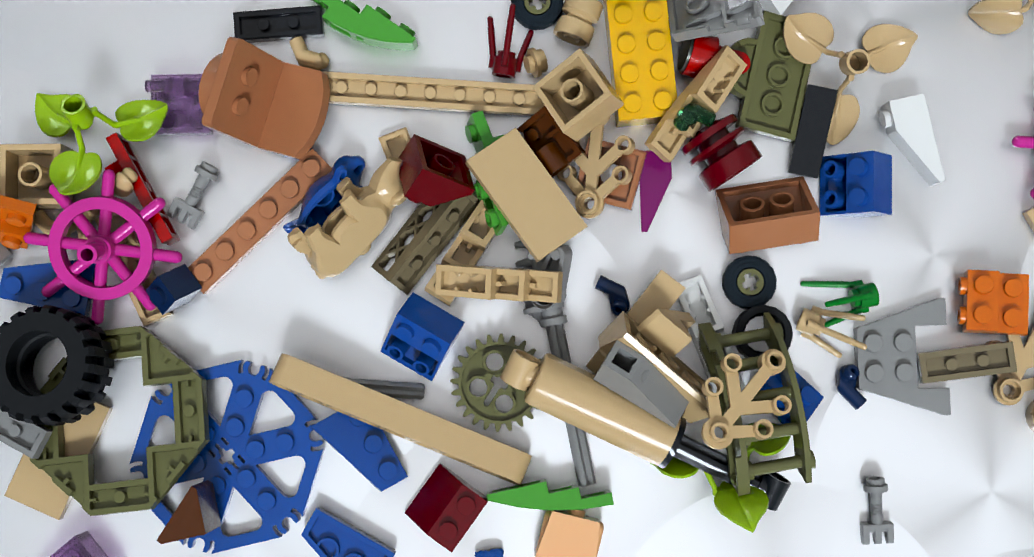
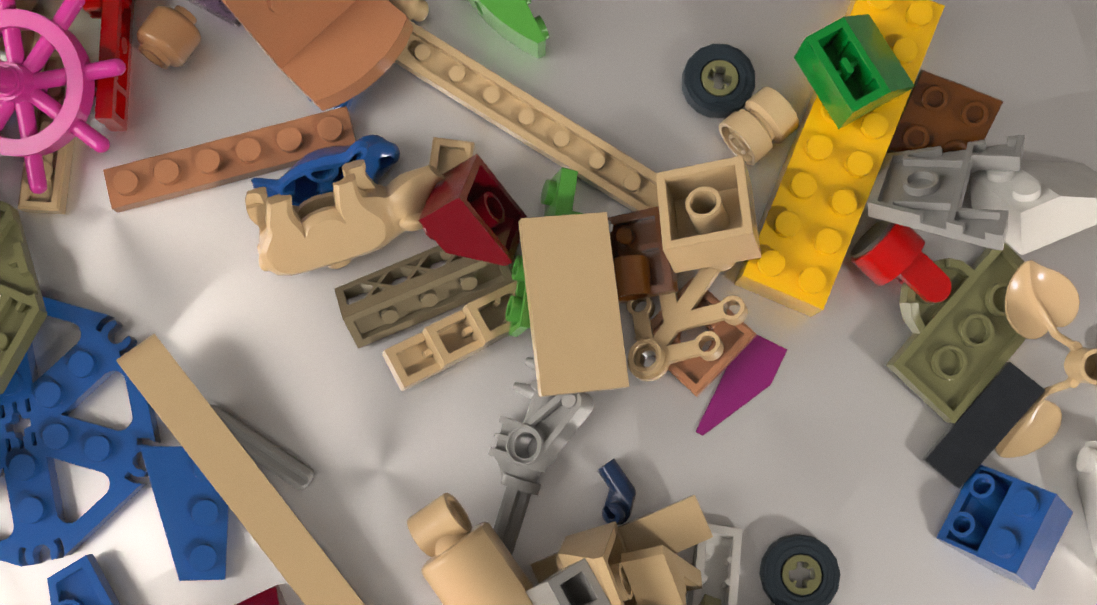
camera: 25 degrees right, 5 degrees down
tan arm [114,167,138,197] -> none
dark blue brick [145,264,202,315] -> none
light grey hinge [167,161,219,230] -> none
blue slope [380,292,465,381] -> none
tan slope [435,264,563,303] -> none
olive gear [450,334,541,432] -> none
dark red plant [487,4,534,79] -> none
tan plate [523,48,548,78] -> none
tan slope [644,45,747,162] -> none
clear green arm [673,103,716,131] -> none
dark red wheel [681,114,762,192] -> none
nougat slope [716,176,820,254] -> none
none -> medium nougat head [137,5,201,69]

